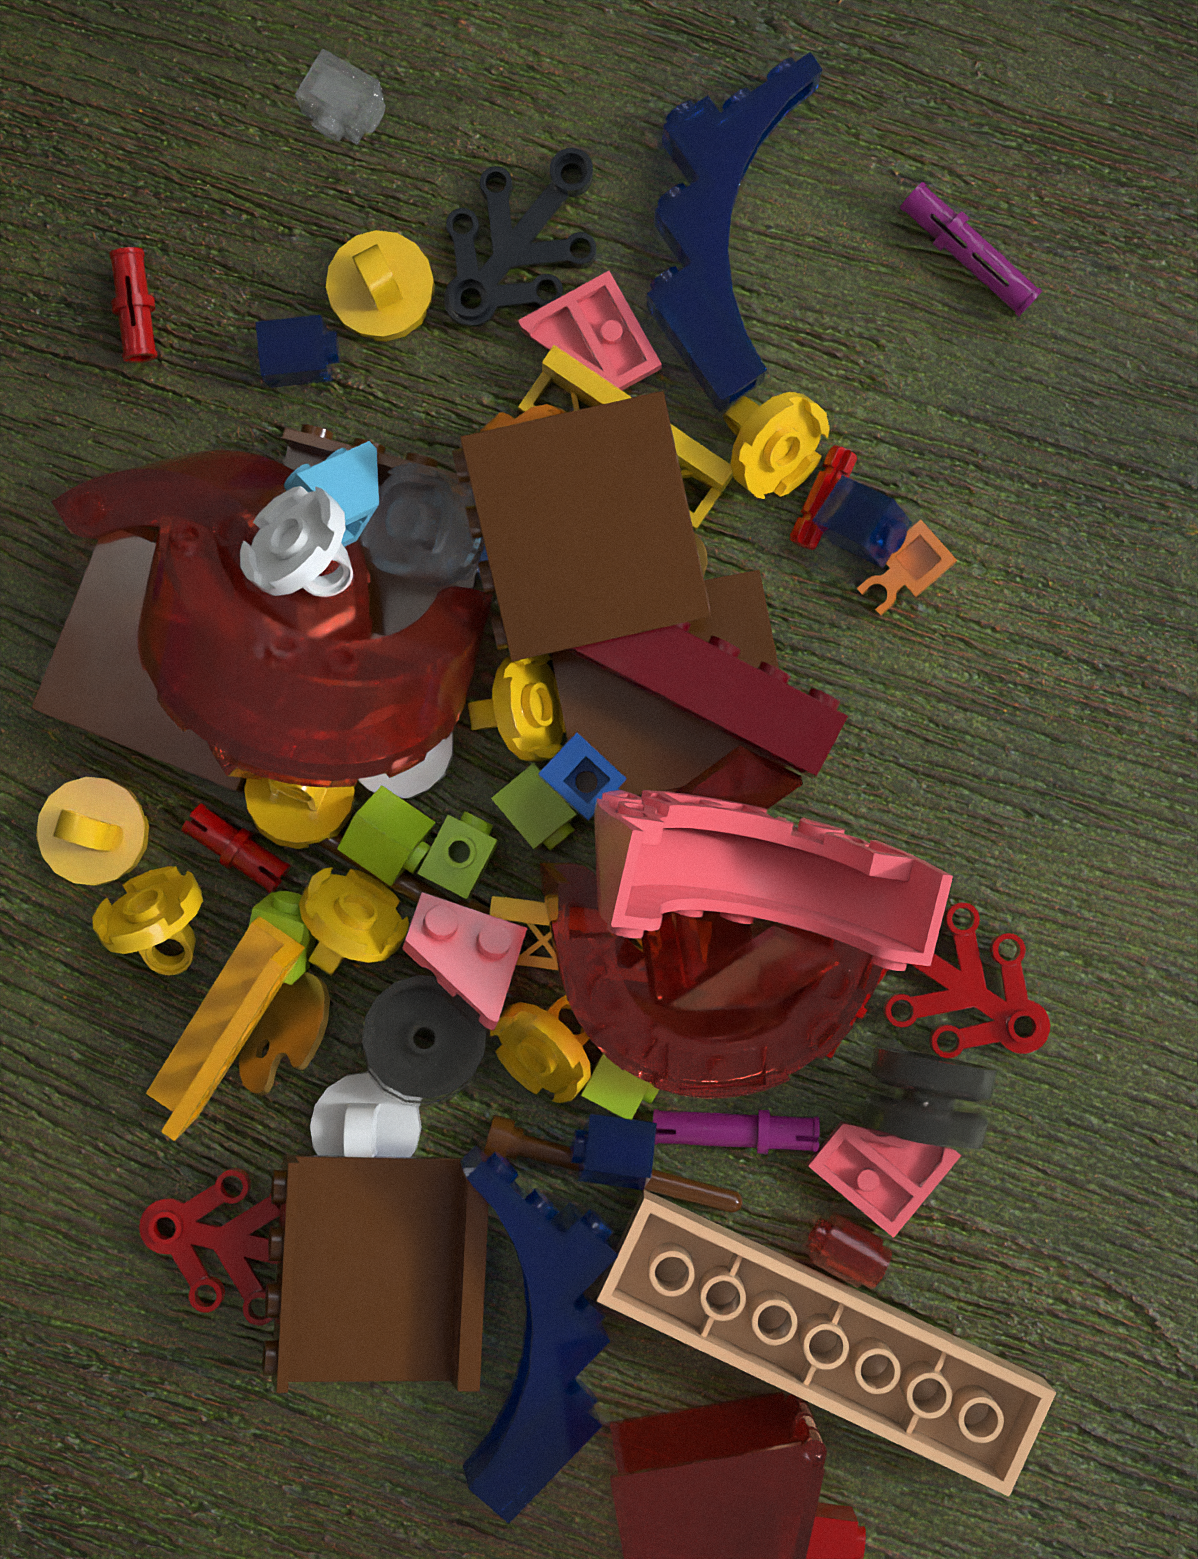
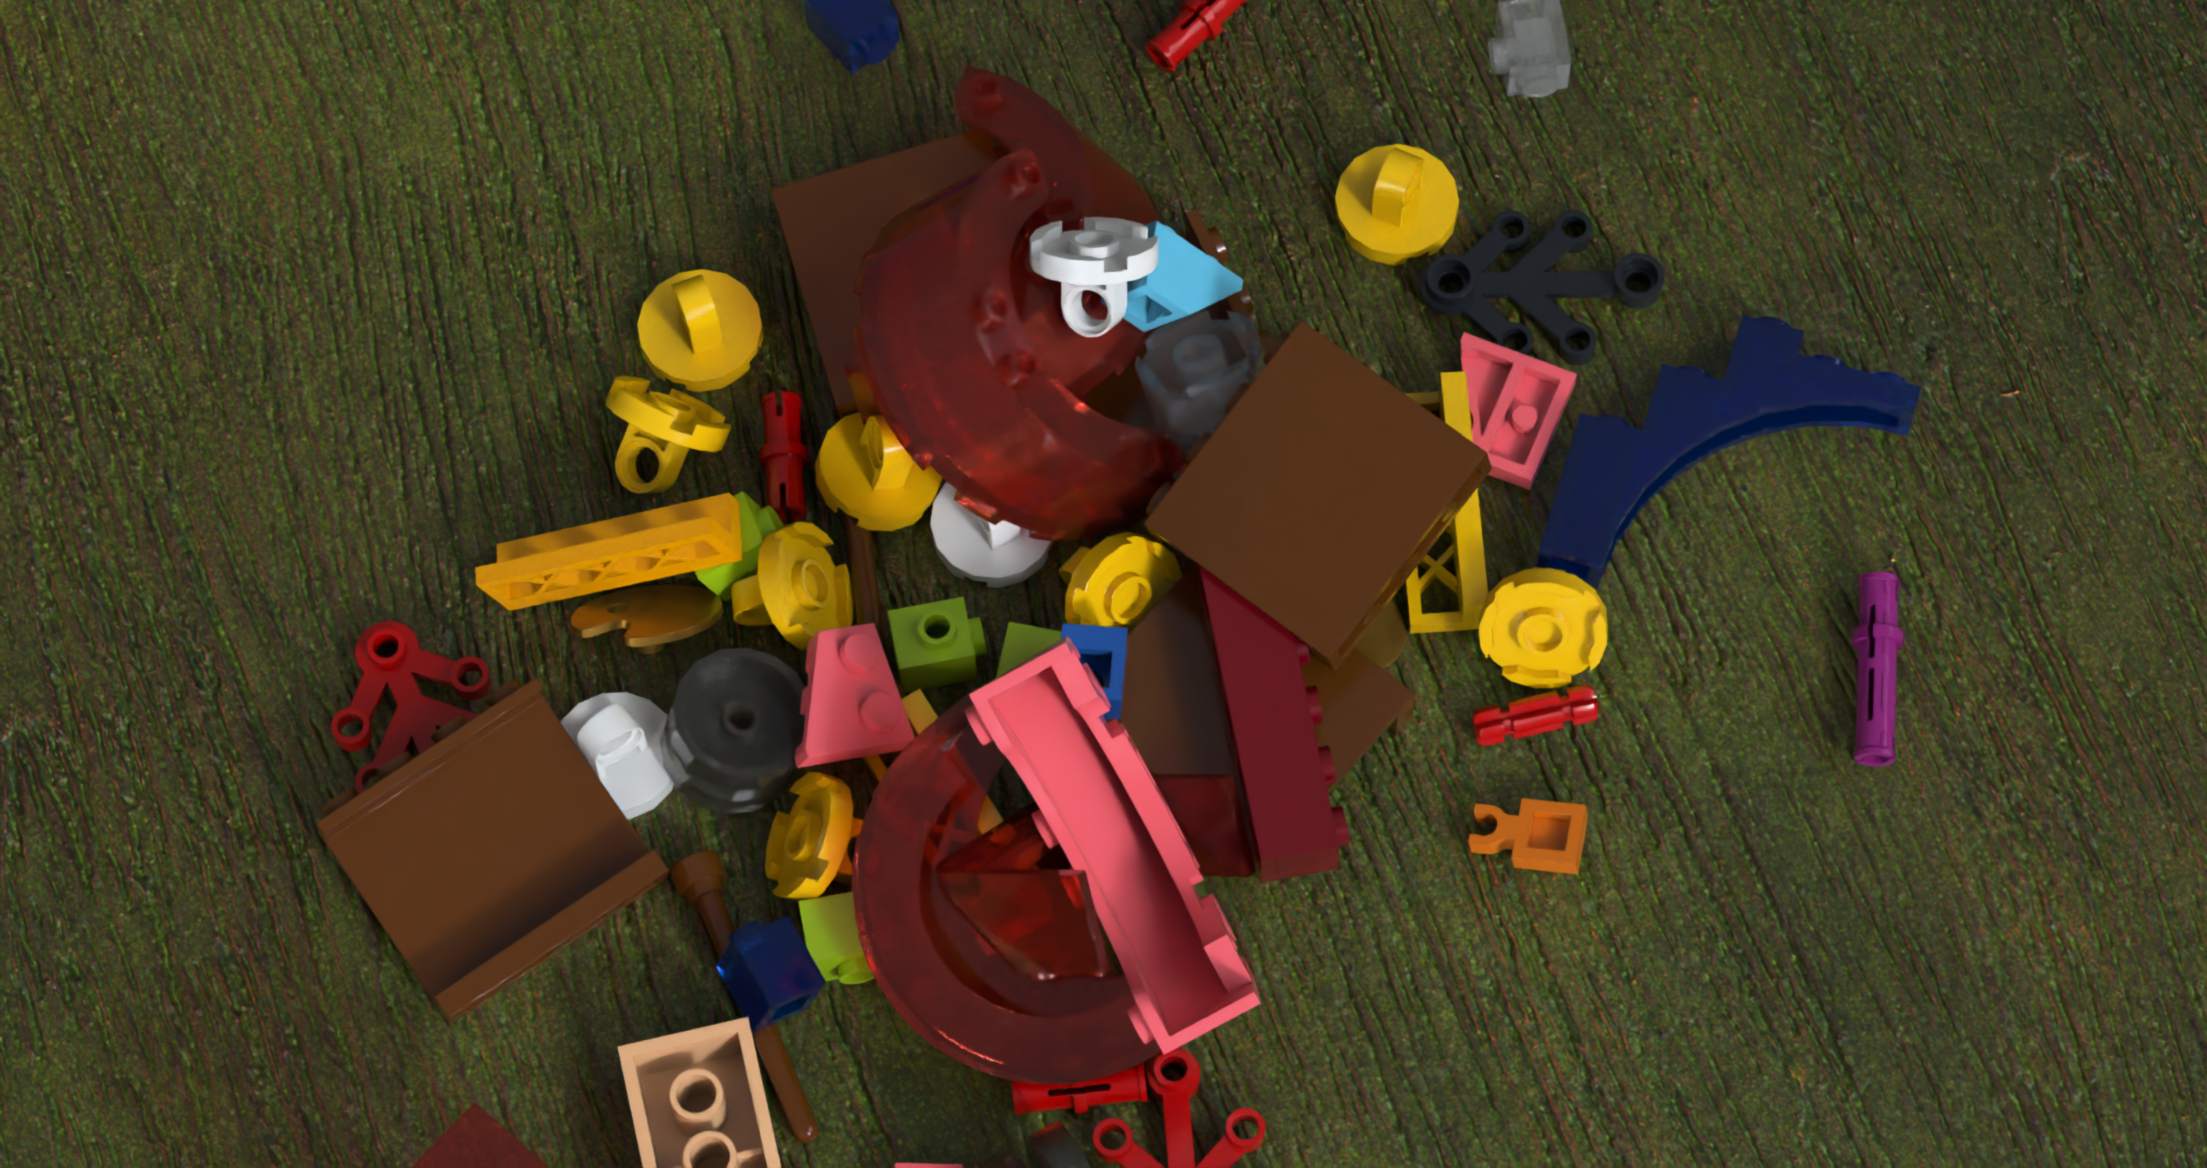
camera: 50 degrees right, 20 degrees down
clear blue brick [255,315,340,388] -> none
lime brick [337,785,436,886] -> none
clear blue arch [460,1145,618,1524] -> none
magenta pin [652,1109,820,1154] -> none
clear blue brick [812,475,912,568] -> none

